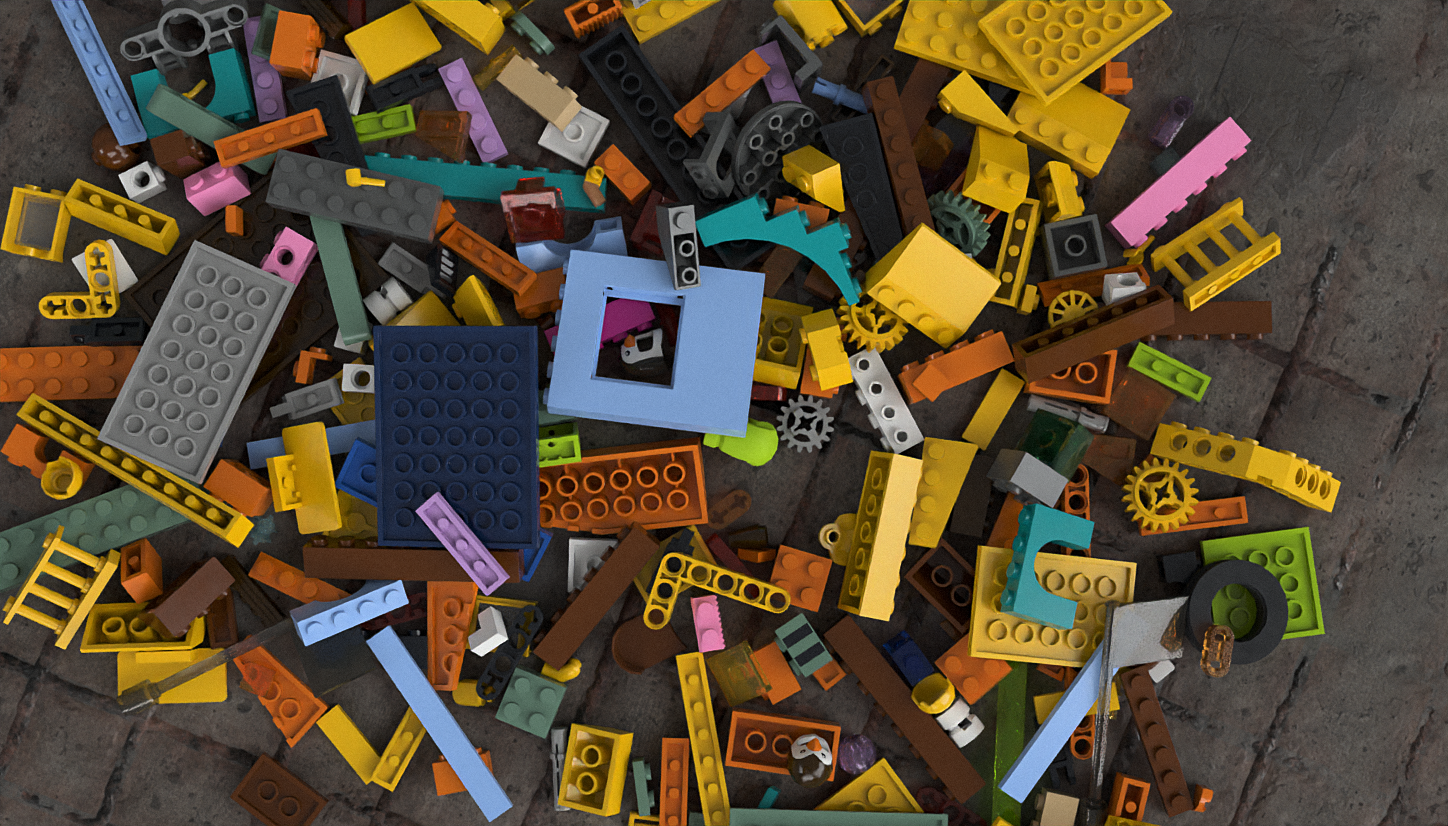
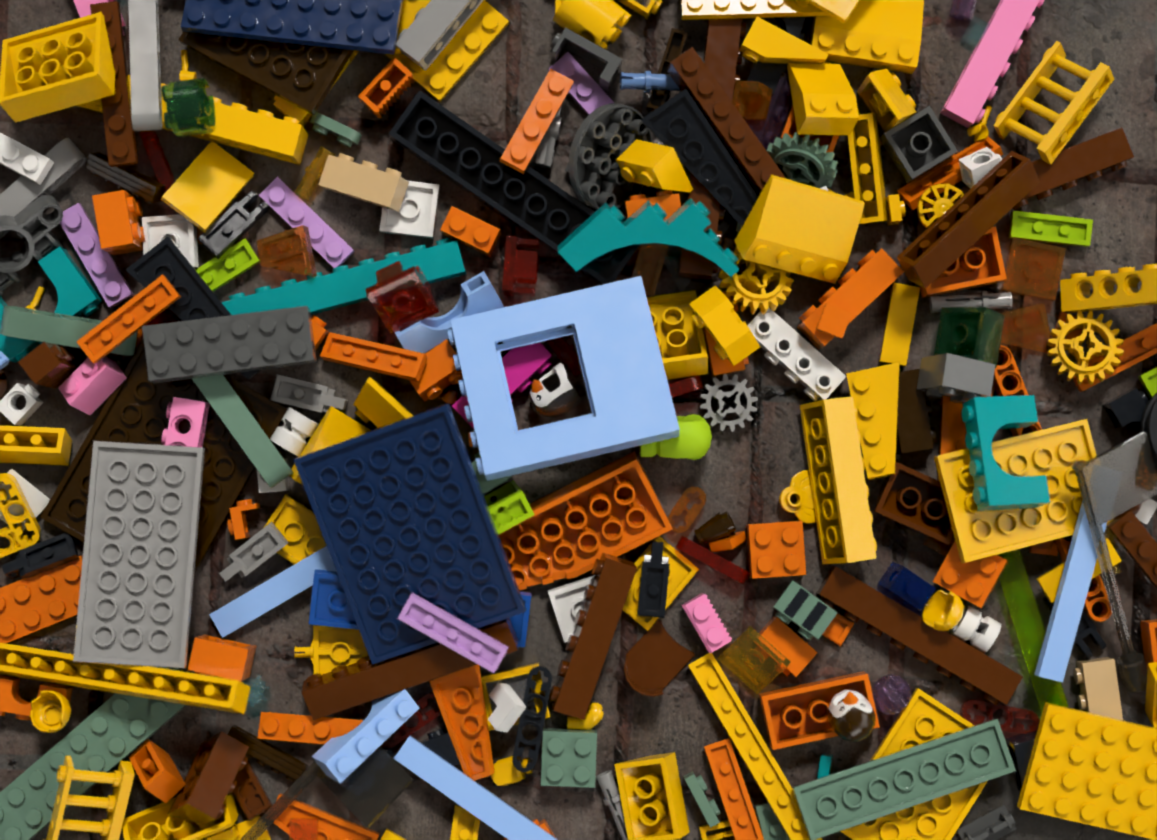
camera: 20 degrees left, 0 degrees up
orange tile [225,205,243,236] -> none
sand green tile [251,3,284,61] -> none
yellow bracket [266,421,342,534] -> none
white brick [342,364,375,394] -> none
yellow hand [346,168,385,187] -> none
black slope [425,244,458,298] -> none
arm [583,165,607,208] -> none
yellow beam [643,551,791,630] -> none
dark grey slope [656,202,701,290] -> none
dark grey panel [683,112,741,199] -> none

